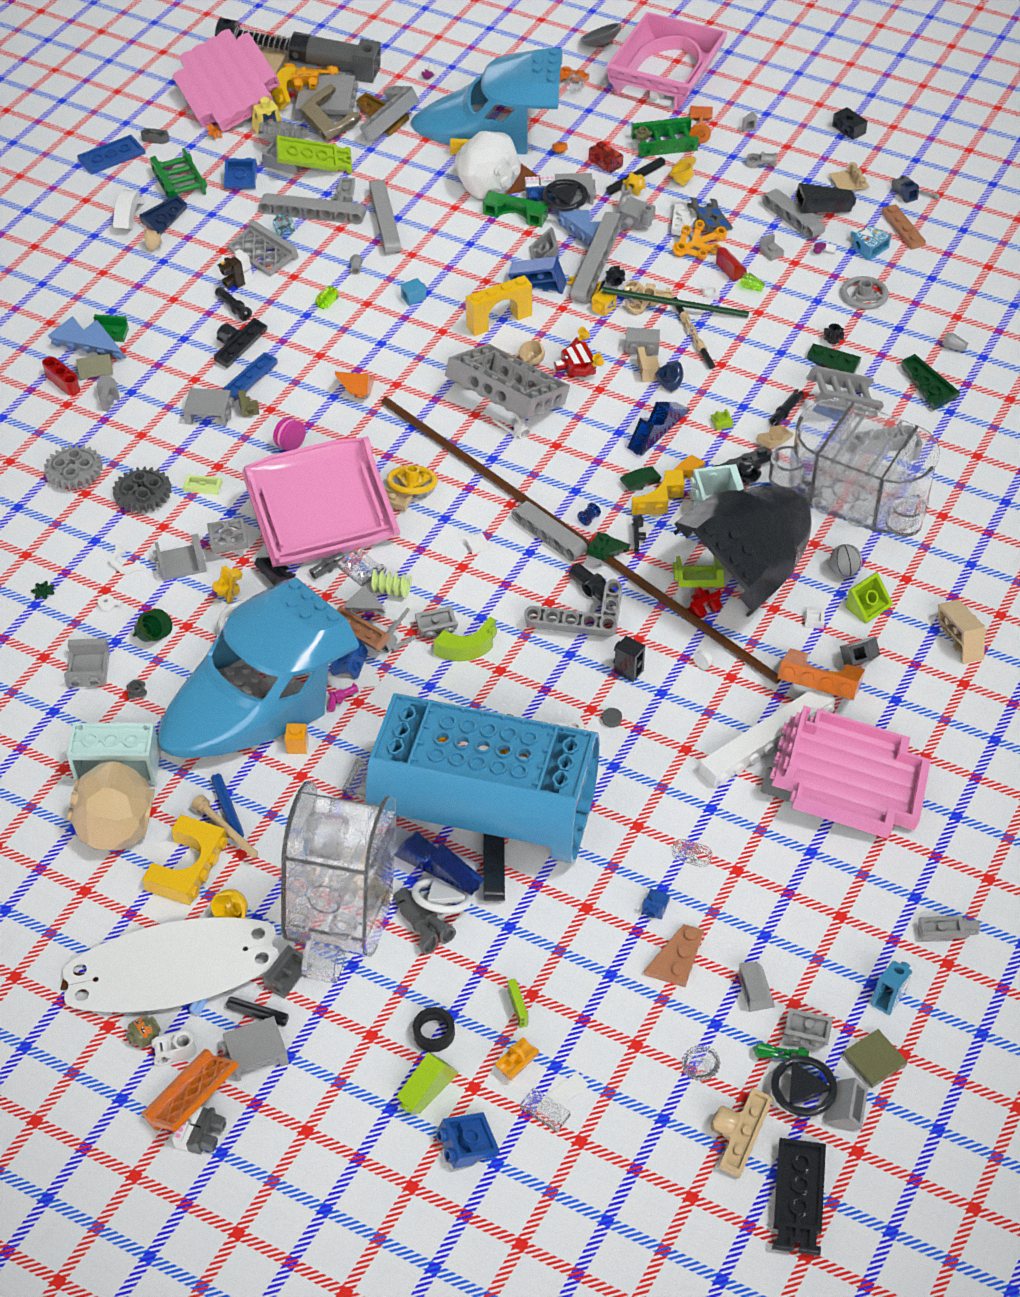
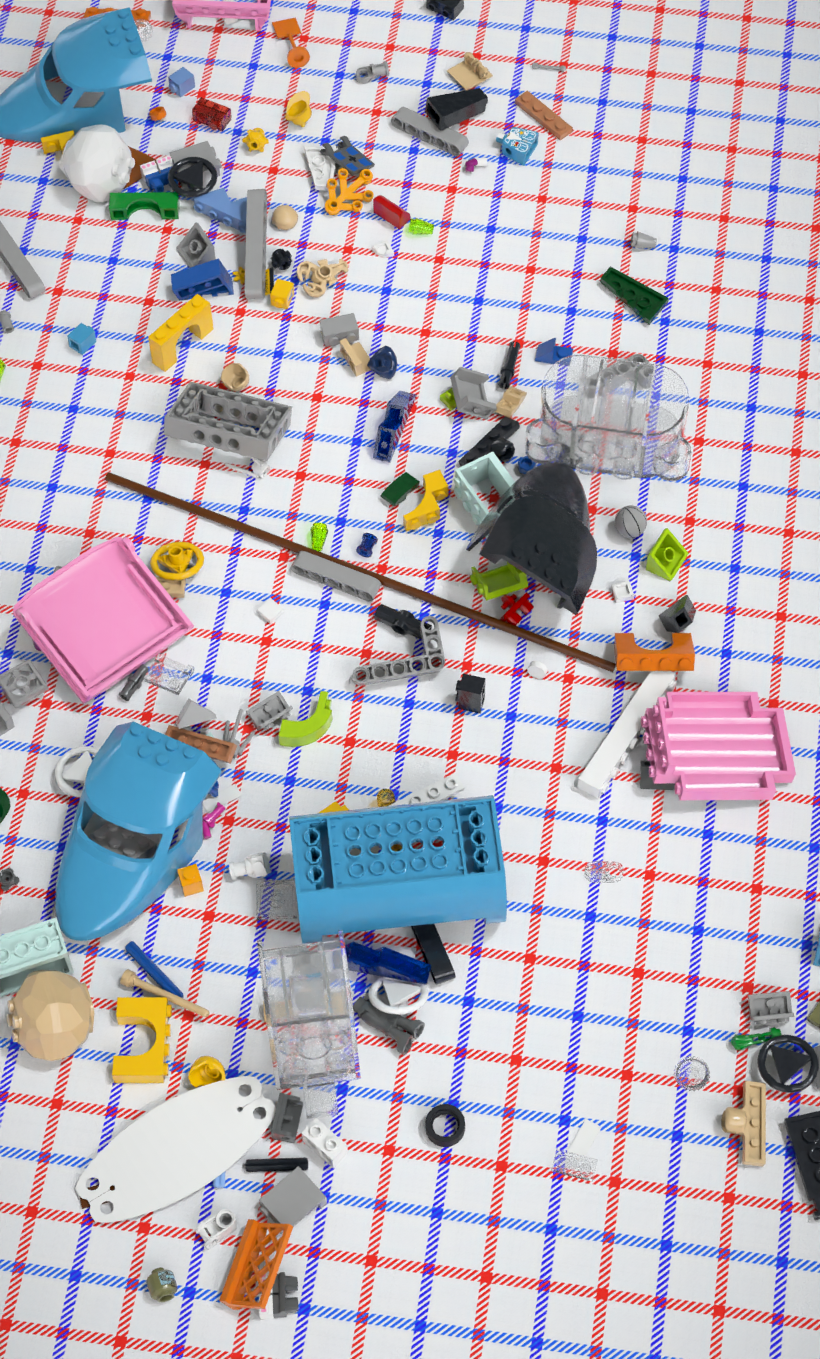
camera: 20 degrees left, 10 degrees up
olive head [126,1015,161,1048] -> none
yellow hips [212,565,243,603] -> none
black plate [254,557,296,585] -> none
dark pink head [273,417,306,451] -> none
orange slope [335,371,375,399] -> none
yellowish green piece [371,569,412,598] -> none
lime slope [396,1052,459,1114] -> none
blue plate [436,1112,500,1169] -> none
light orange hips [495,1037,539,1080] -> none
lime tile [507,978,528,1028] -> none
red torso [554,327,604,377] -> none
dark green wing [586,532,631,561] -> none
dark green piece [602,287,749,318] -> none
dark grey tile [602,708,622,727] -> none
black axle [606,157,666,195] -> none
light grey torso [618,184,656,230] -> none
green fence [631,117,699,157] -> none
black piece [631,514,646,553] -> none
olive plate [634,127,652,141] -> none
blue bracket [642,889,670,920] -> none
nougat wing [644,924,704,988] -> none
tan piece [673,297,715,369] -> none
light orange slope [674,455,706,479] -> none
light grey brick [738,962,775,1012] -> none
light grey slope [742,111,758,132] -> none
light grey bracket [759,233,784,261] -> none
light grey fence [806,365,884,418] -> none
dark green wing [807,343,861,374] -> none
black gear [823,323,845,344] -> none
light grey piece [841,276,889,309] -> none
dark blue leg [891,175,919,203] -> none
tan wedge [938,599,987,664] -> none
none -> olive head [146,1267,178,1303]
none -> medium blue brick [168,67,195,97]
none -> white connector [229,852,271,880]
none -> tan hair [272,205,298,230]
none -> white brick [301,1118,348,1169]
none -> clear neon green cone [310,523,329,551]
none -> light grey panel [450,367,497,419]

